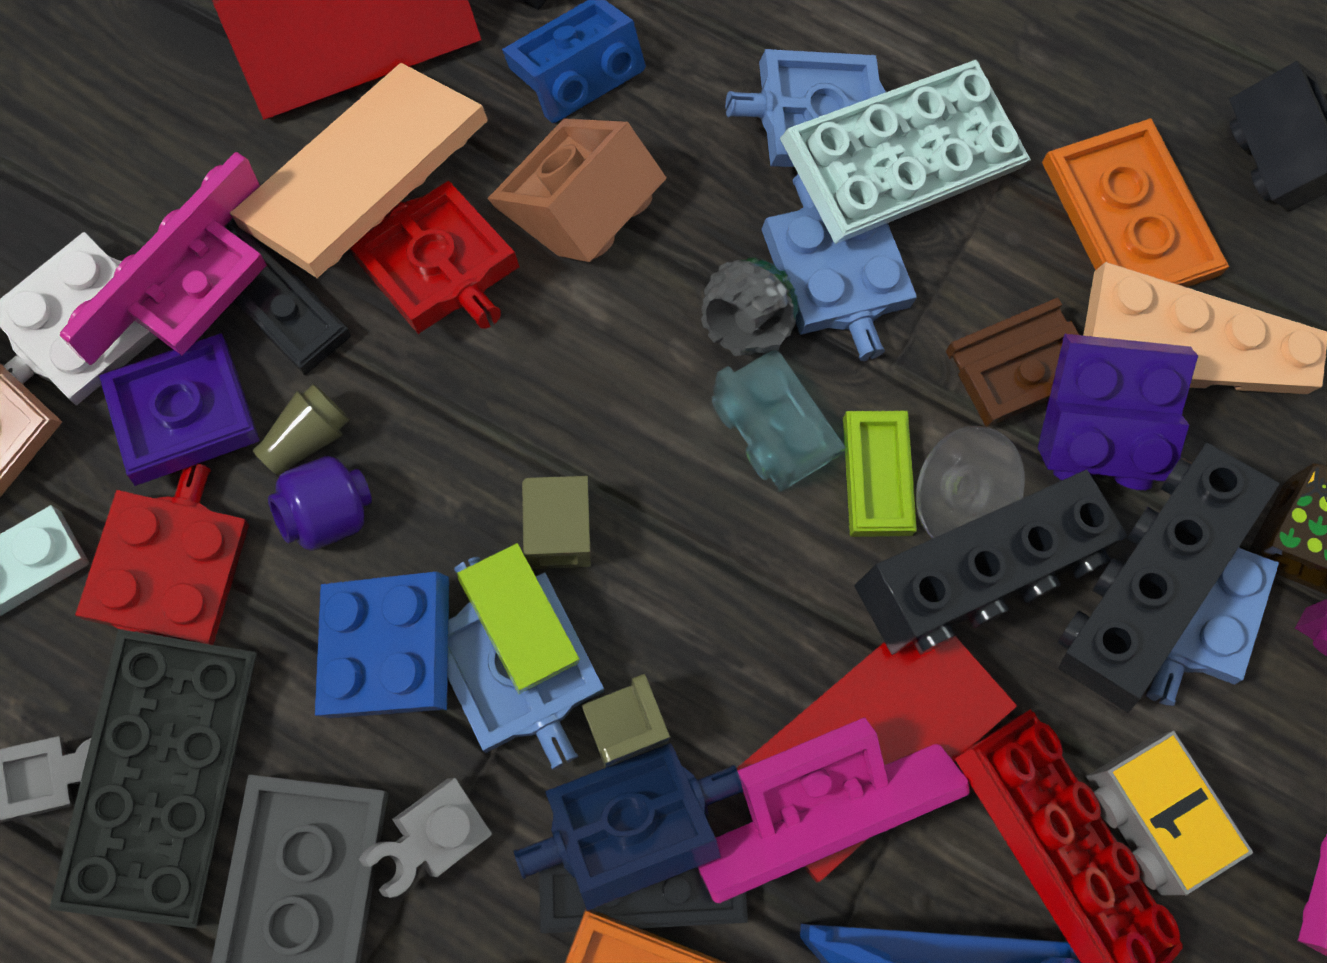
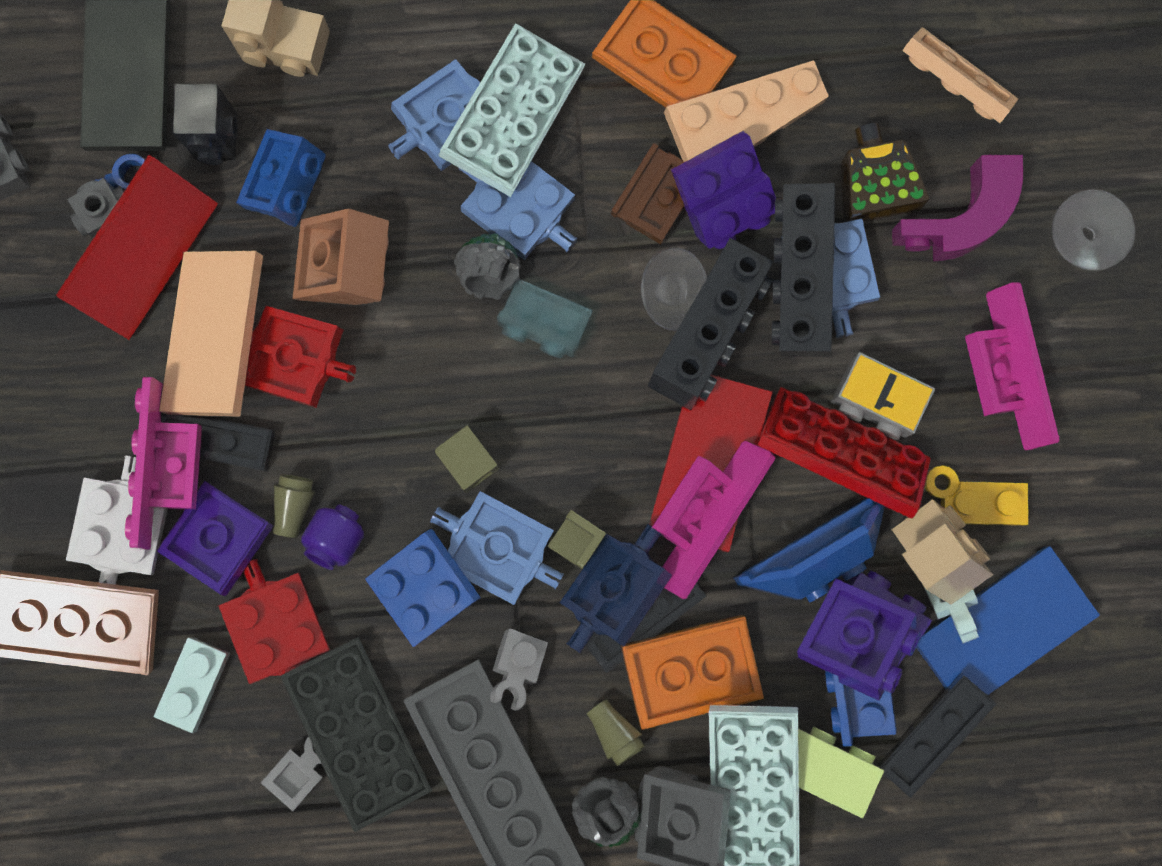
camera: 30 degrees left, 10 degrees up
lime tile [457,543,580,695] -> none
lime tile [843,411,917,537] -> none

